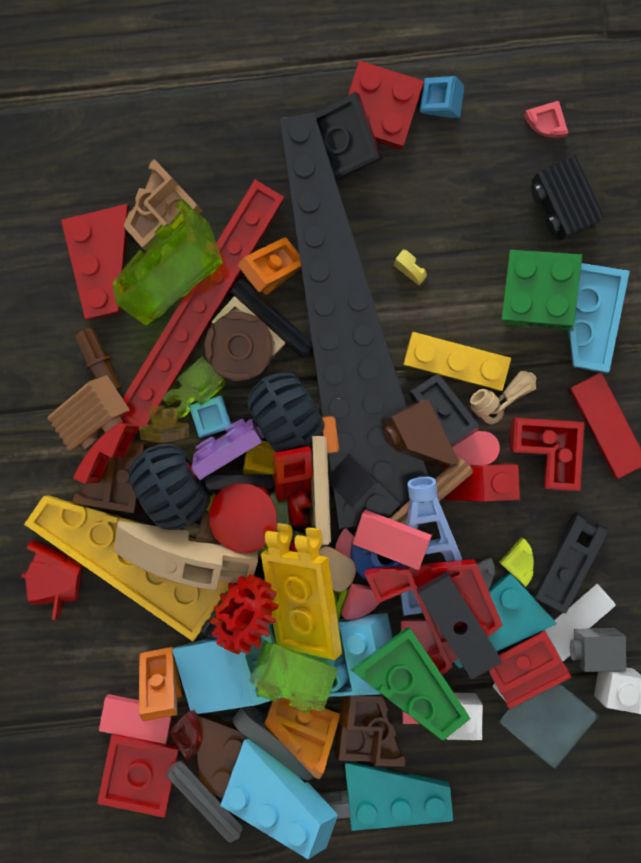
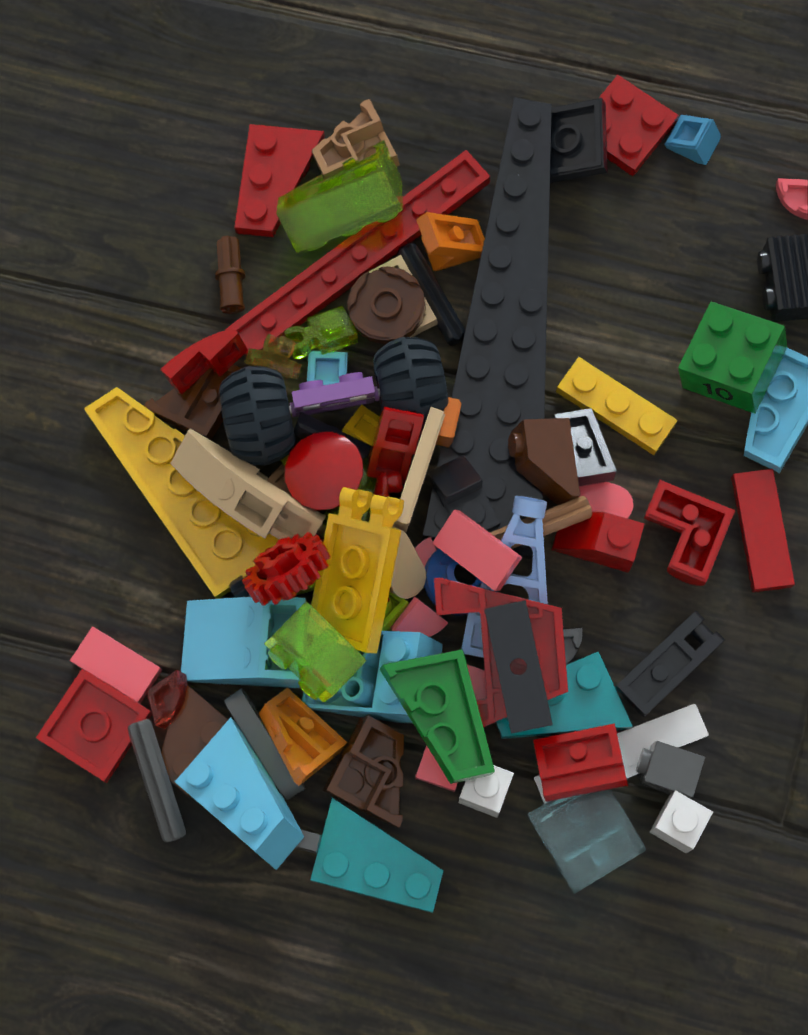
camera: 20 degrees right, 15 degrees down
red piece [21,540,83,620] -> none
medium nougat brick [48,375,130,451] -> none
orange slope [139,647,182,721] -> none
light yellow tile [393,249,427,286] -> none
tan piece [470,371,537,424] -> none
neon yellow tile [499,537,534,587] -> none

